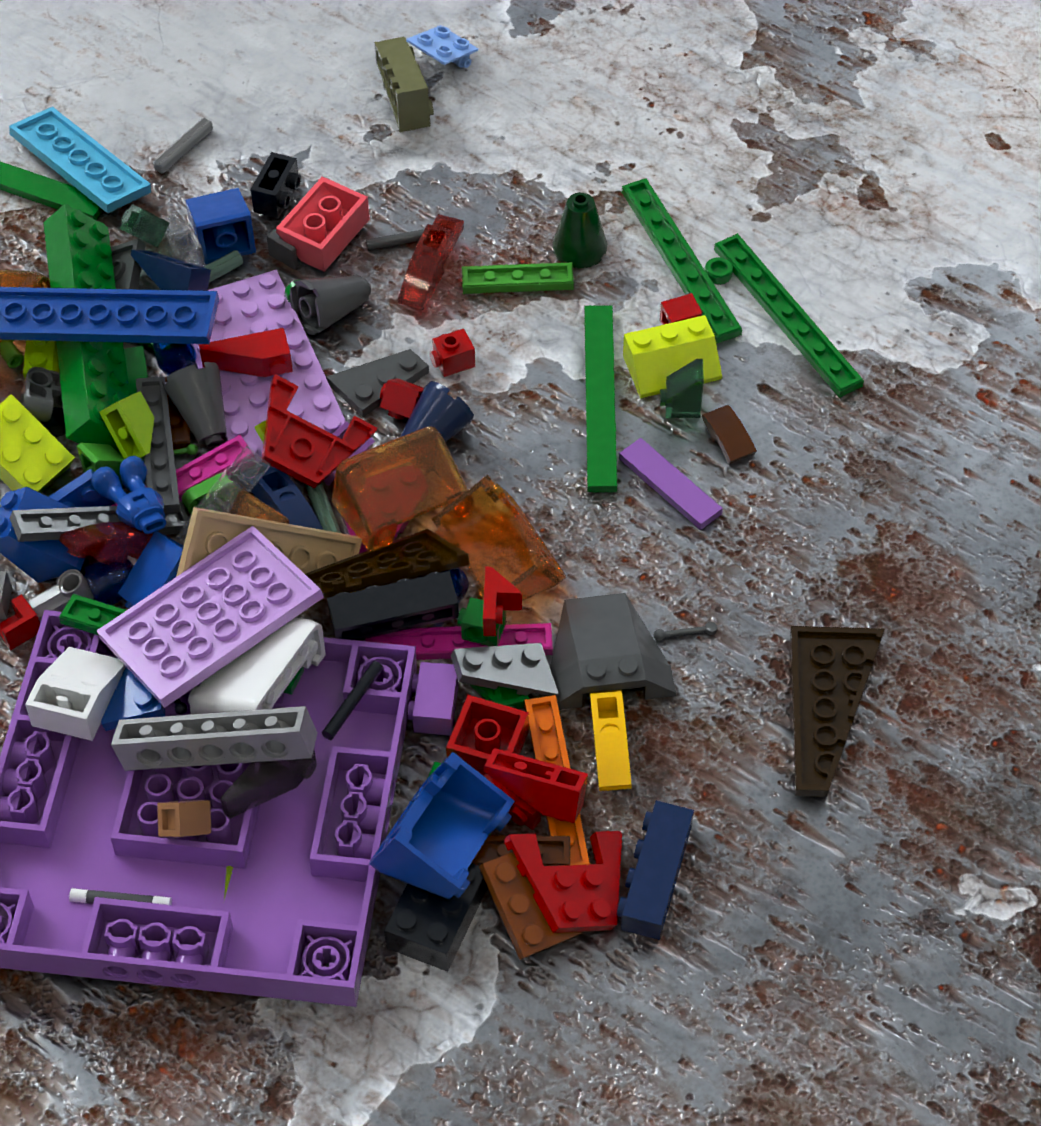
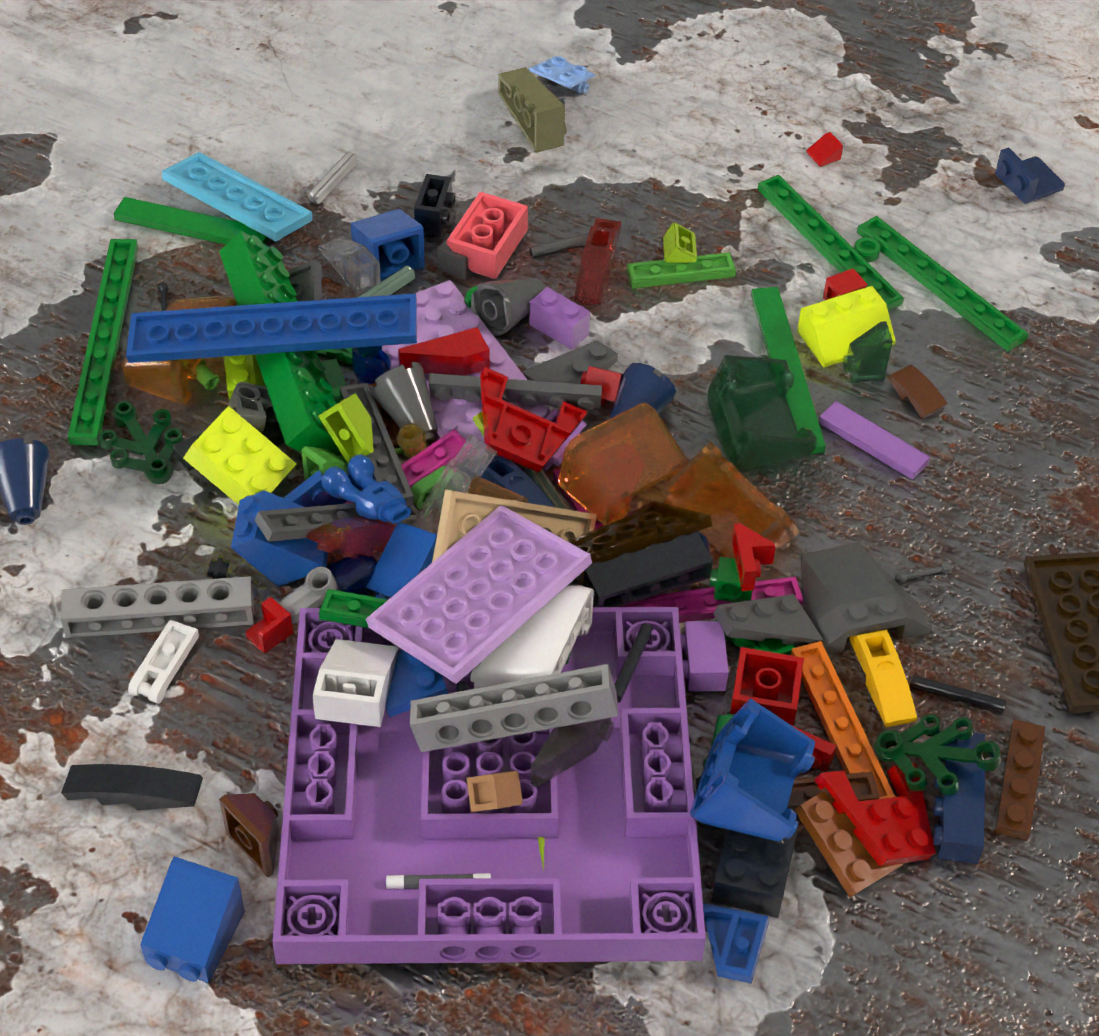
camera: 10 degrees left, 5 degrees down
clear green slope [120,204,170,248] -> none
dark blue slope [131,249,211,291] -> none
red brick [430,328,475,377] -> none
red slope [484,748,588,823] -> none
dark green cone [553,192,607,269] -> none
none -> clear yellow cone [397,424,426,459]
none -> dark grey plate [429,373,602,410]
none -> medium lavender brick [529,287,590,350]
none -> lime slope [663,222,697,263]
none -> blue wing [703,903,769,984]
none -> clear green windscreen [707,355,817,473]
none -> red slope [806,132,843,167]
none -> dark green plant [874,714,1002,795]
none -> black bar [910,675,1007,712]
none -> reddish brown plate [994,719,1045,841]
none -> dark blue bracket [995,147,1065,204]

